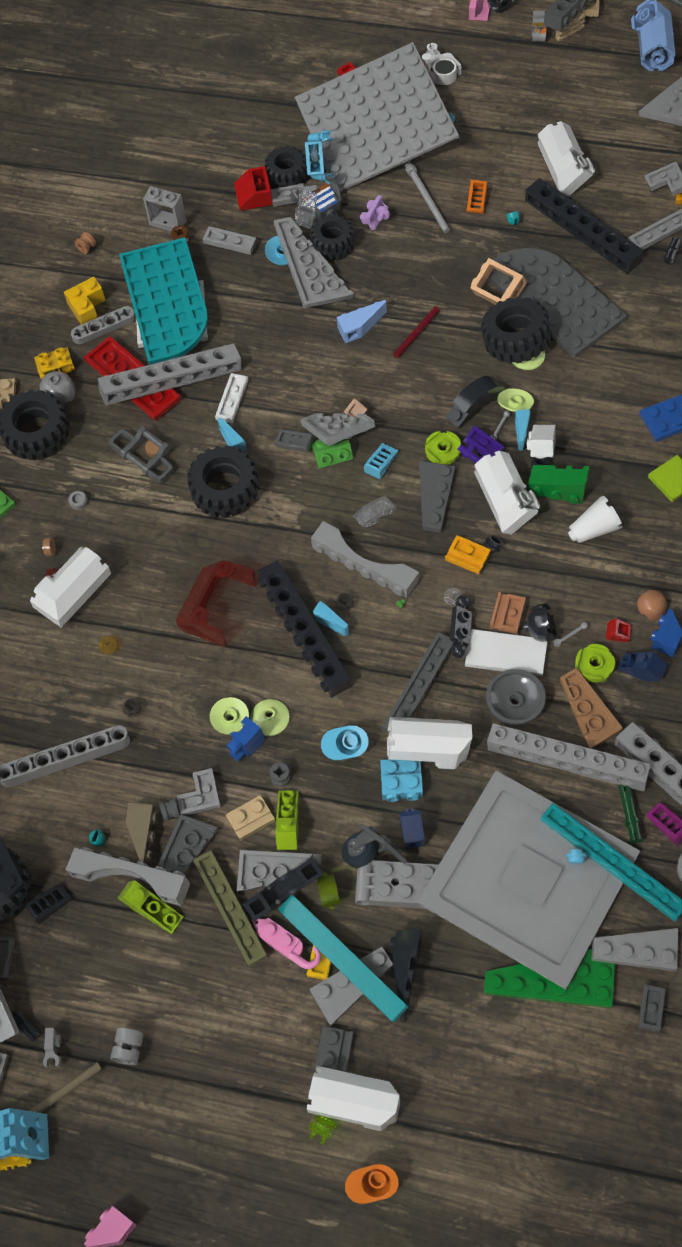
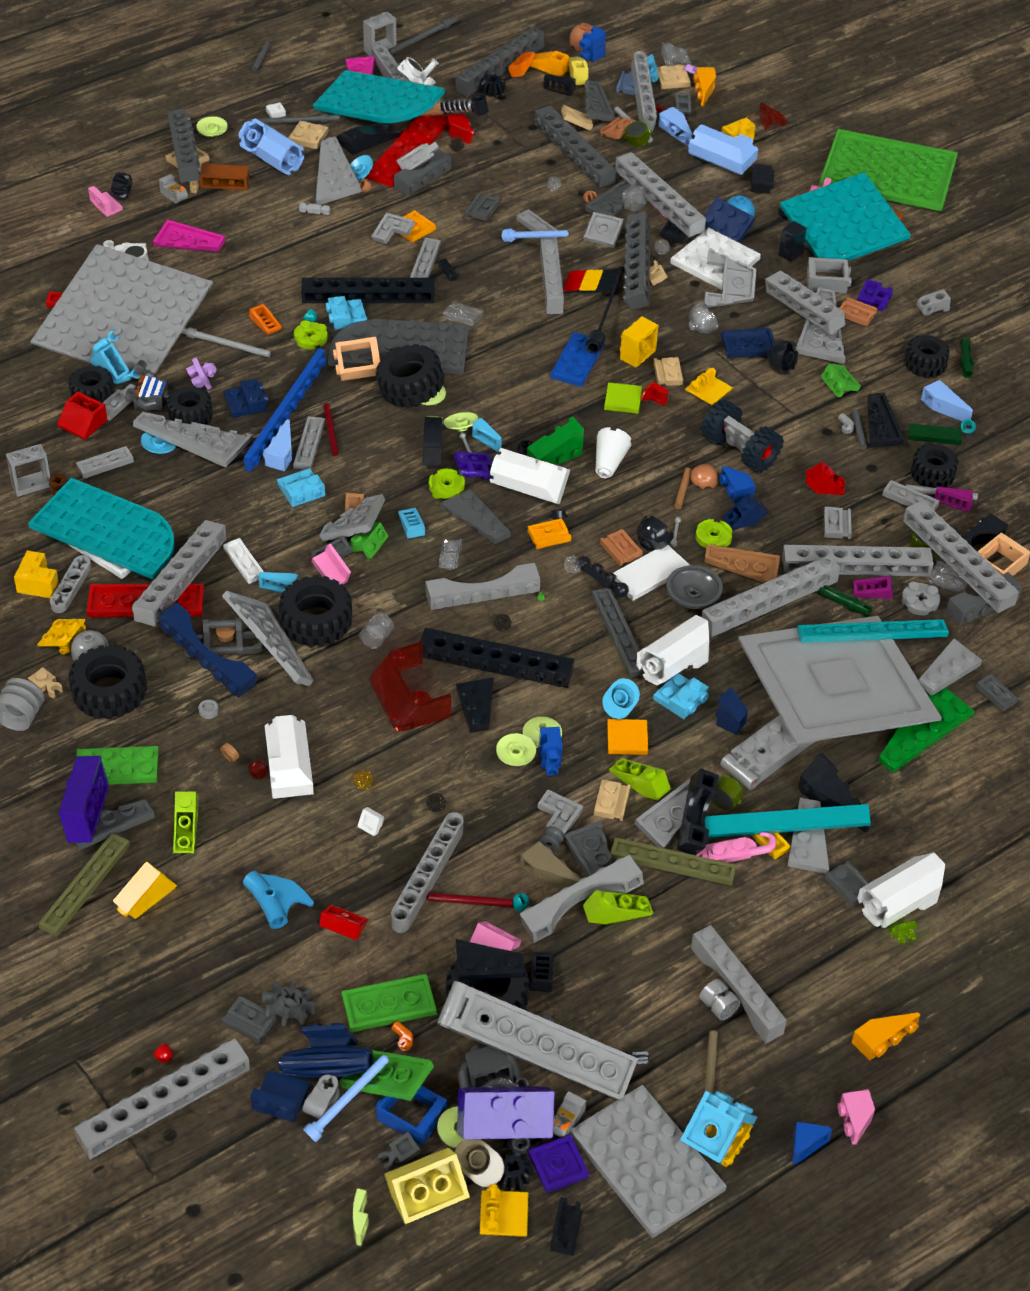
camera: 55 degrees left, 15 degrees down
light grey plate [43,1028,61,1068] -> none
dark grey wheel [269,762,290,787] -> none
clear slope [295,188,317,229] -> none
medium azure slope [313,601,349,636] -> none
plate [342,823,407,868] -> none
orange piece [345,1164,399,1204] -> none
white brick [527,425,556,459] -> none
white brick [537,121,595,197] -> none
medium azure plate [566,849,587,864] -> none
red slope [606,618,631,642] -> none
none -> dark pink wing [153,219,226,252]
none -> dark blue arch [159,602,257,698]
none -> dark orange brick [199,163,250,190]
none -> light grey wing [222,590,314,686]
none -> dark blue plate [223,378,268,418]
none -> blue plate [244,348,327,472]
none -> medium azure plate [277,468,325,507]
none -> light grey tile [293,416,325,470]
none -> lime plate [294,320,328,349]
none -> light grey axle [299,203,330,215]
none -> bright pink panel [311,544,351,585]
none -> medium azure plate [325,296,367,330]
none -> white tile [357,807,385,836]
none -> clear wheel [360,613,394,649]
none -> dark red bar [428,893,513,907]
none -> clear plate [443,302,483,326]
none -> black wing [456,677,494,733]
none -> bright pink panel [470,921,522,951]
none -> light orange tile [607,719,648,755]
none -> medium nougat bar [674,468,692,509]
none -> light grey arch [691,925,787,1044]
none -> blue slope [792,1122,832,1165]
none -> light orange slope [851,1012,920,1061]

